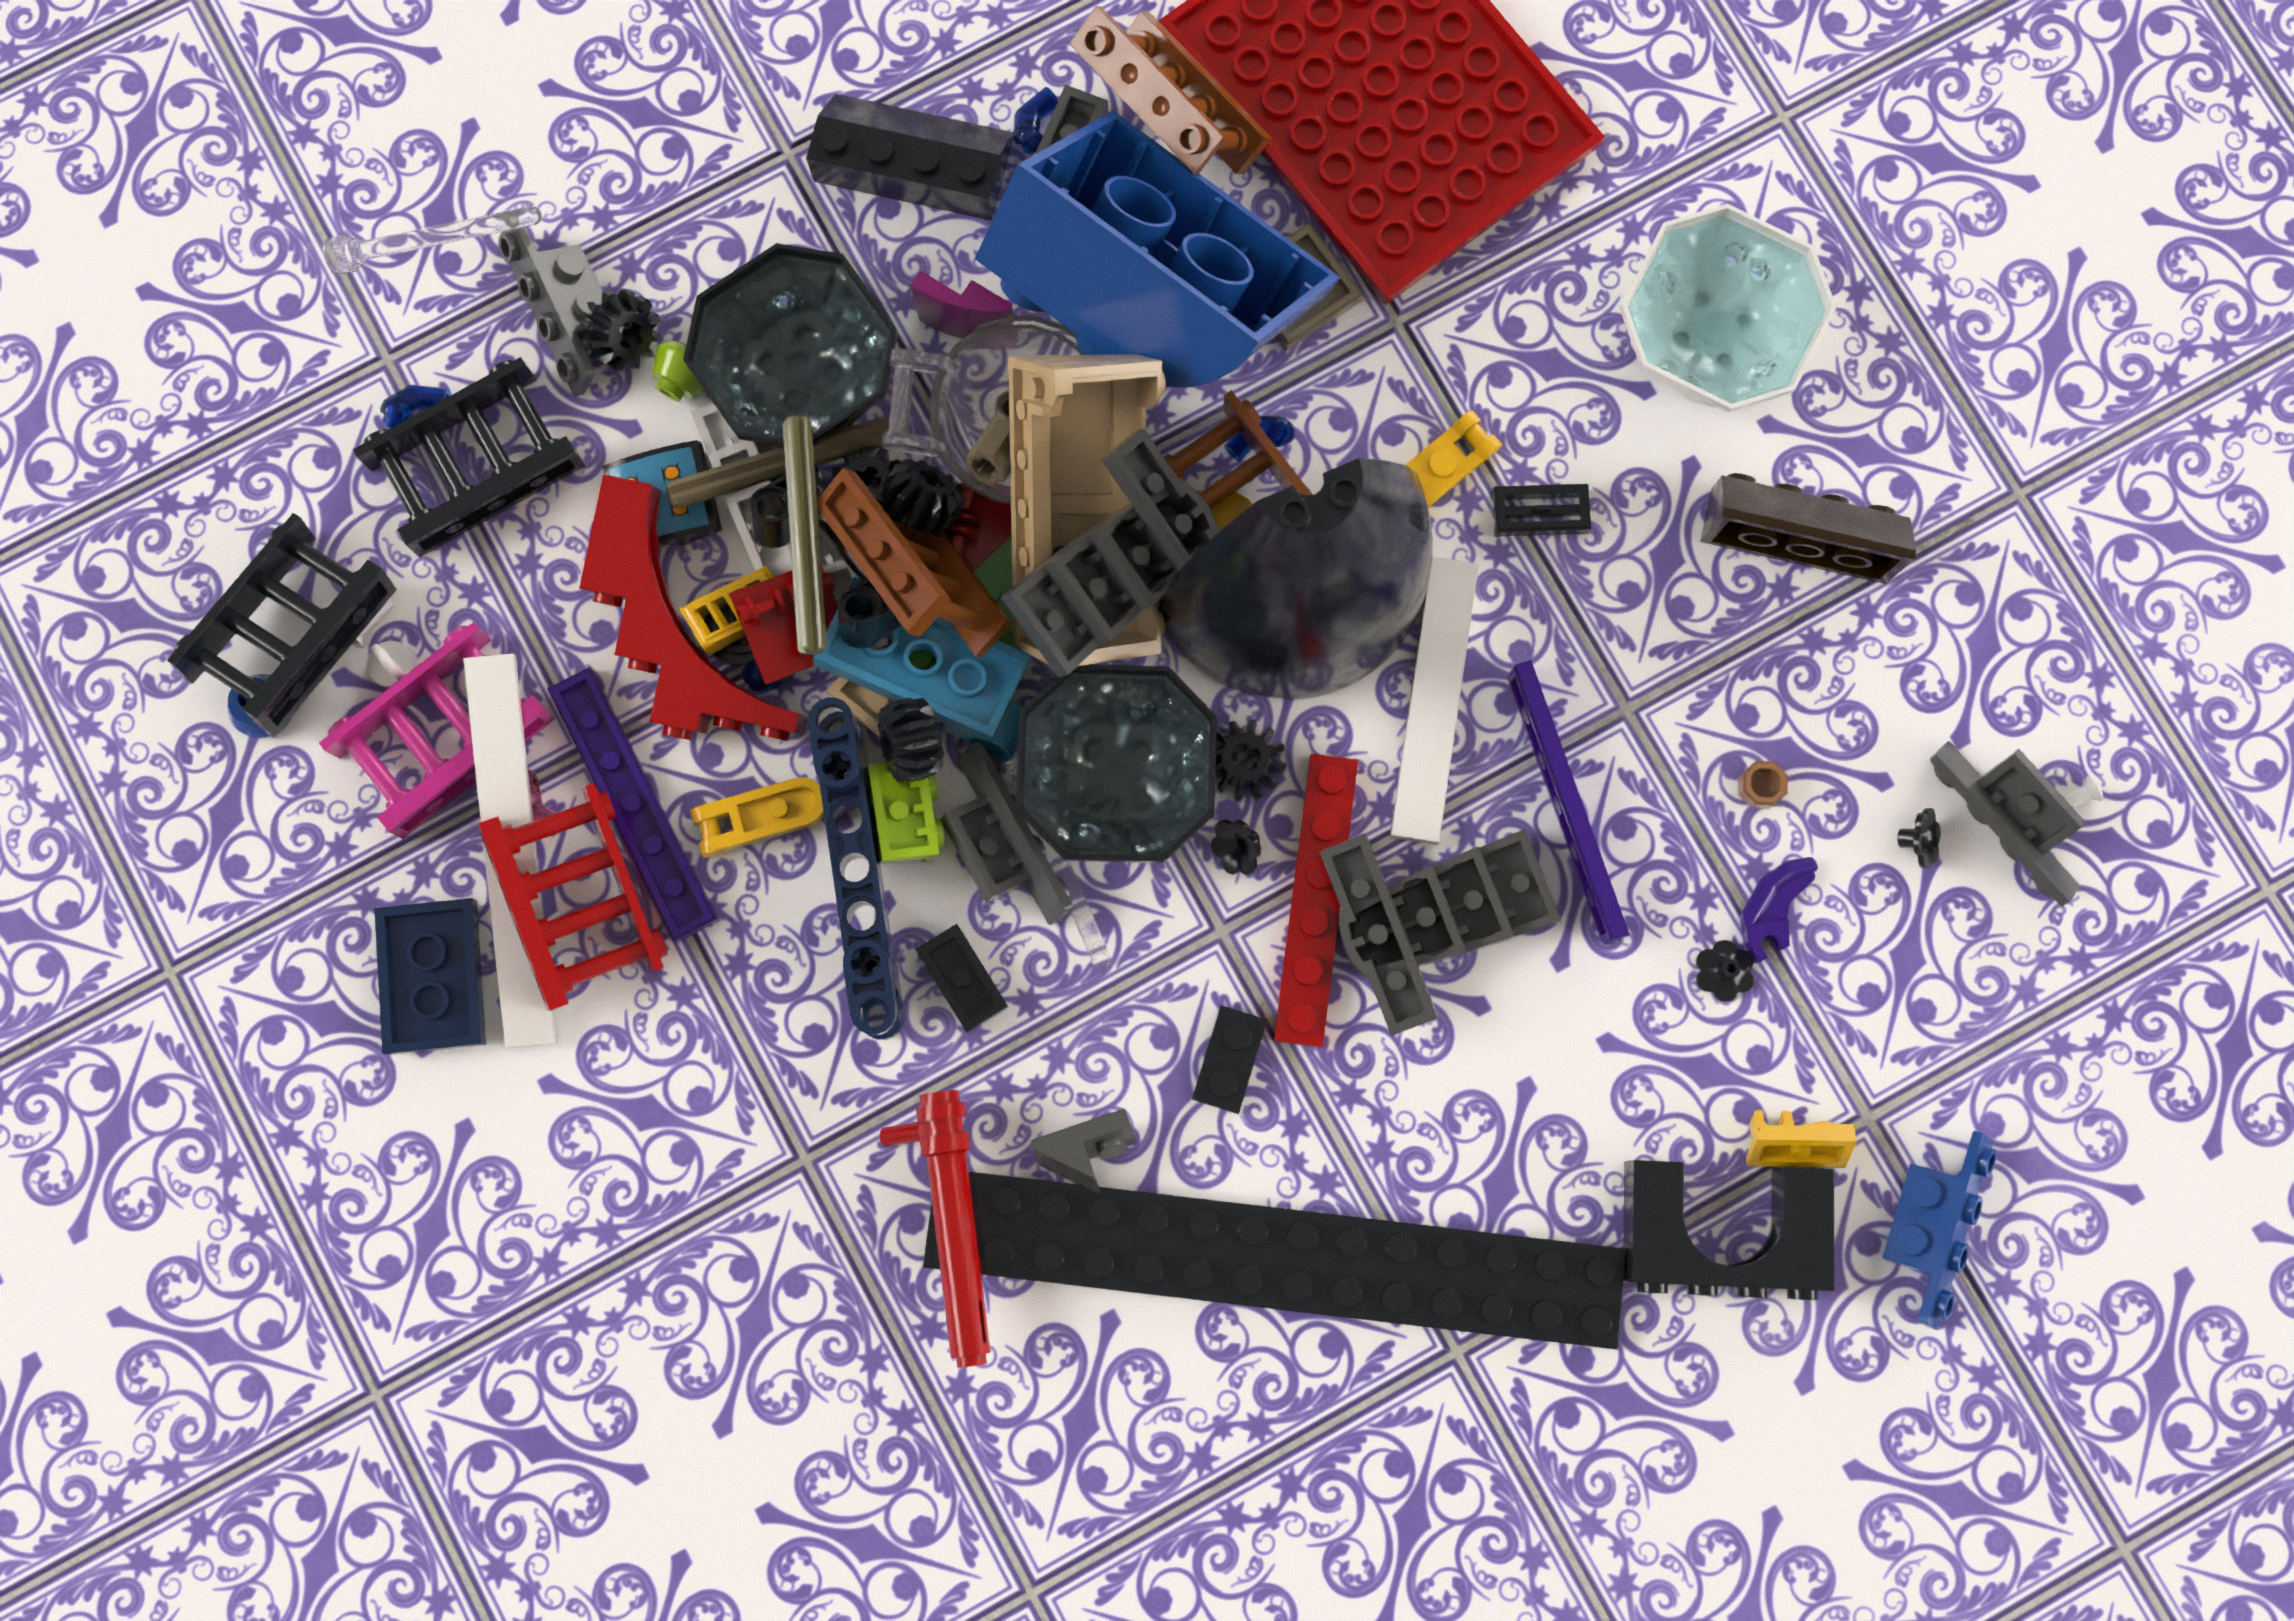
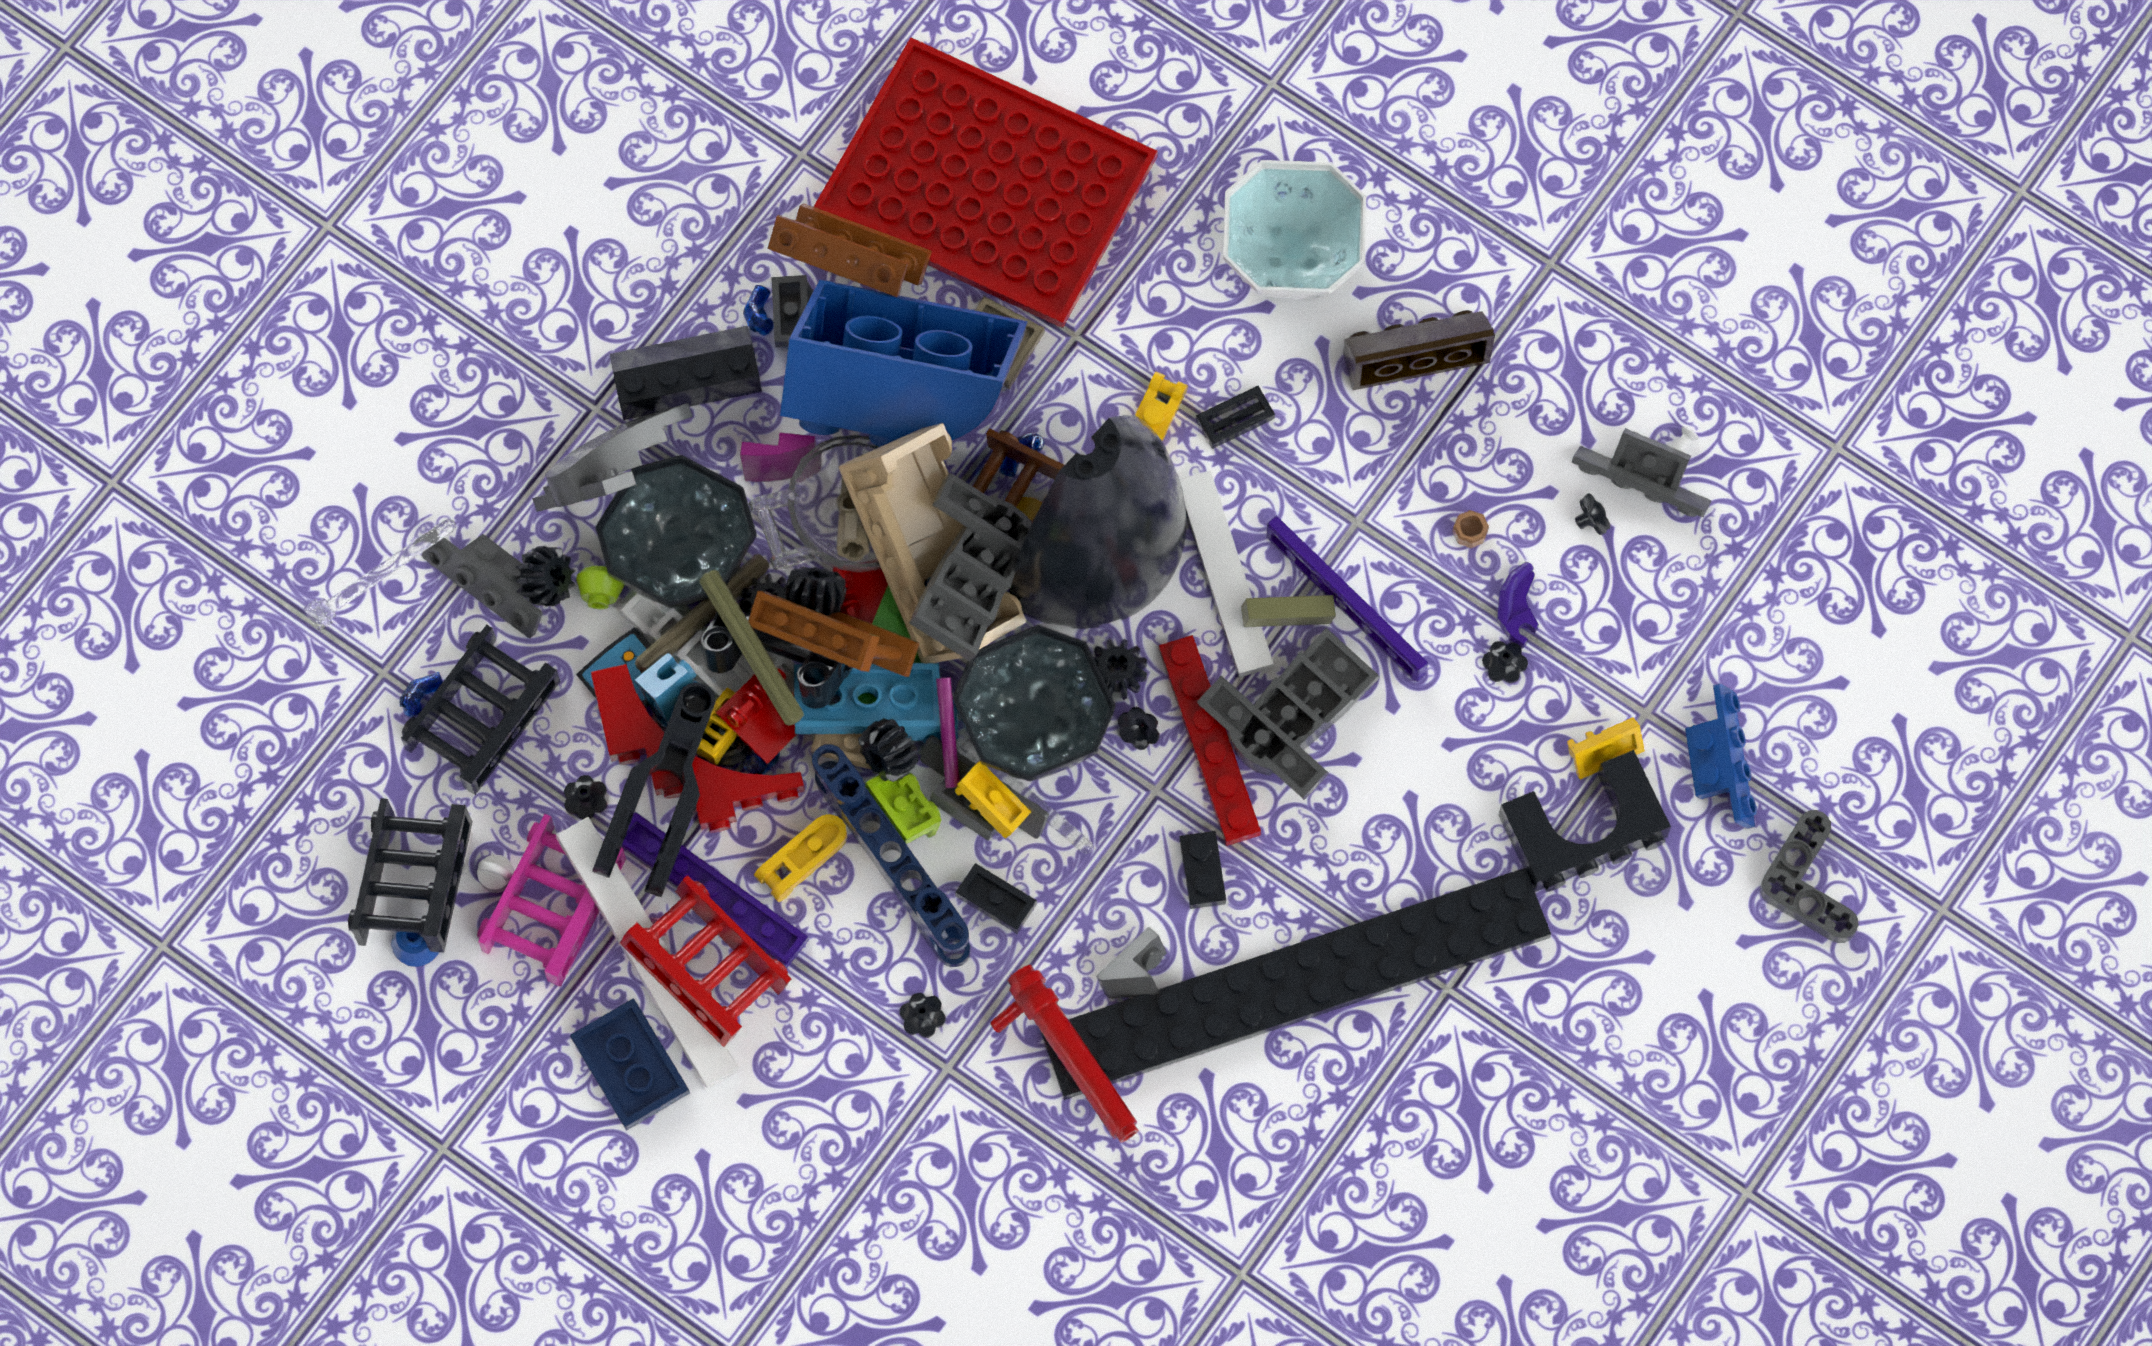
camera: 25 degrees left, 10 degrees down
none -> dark grey slope [532,403,693,512]
none -> black plant [564,775,607,820]
none -> black piece [592,683,715,897]
none -> dark azure brick [635,653,698,728]
none -> black plant [900,993,946,1038]
none -> magenta bar [936,677,960,788]
none -> yellow plate [955,760,1031,839]
none -> olive piece [1241,595,1336,627]
none -> dark grey beam [1760,810,1859,943]

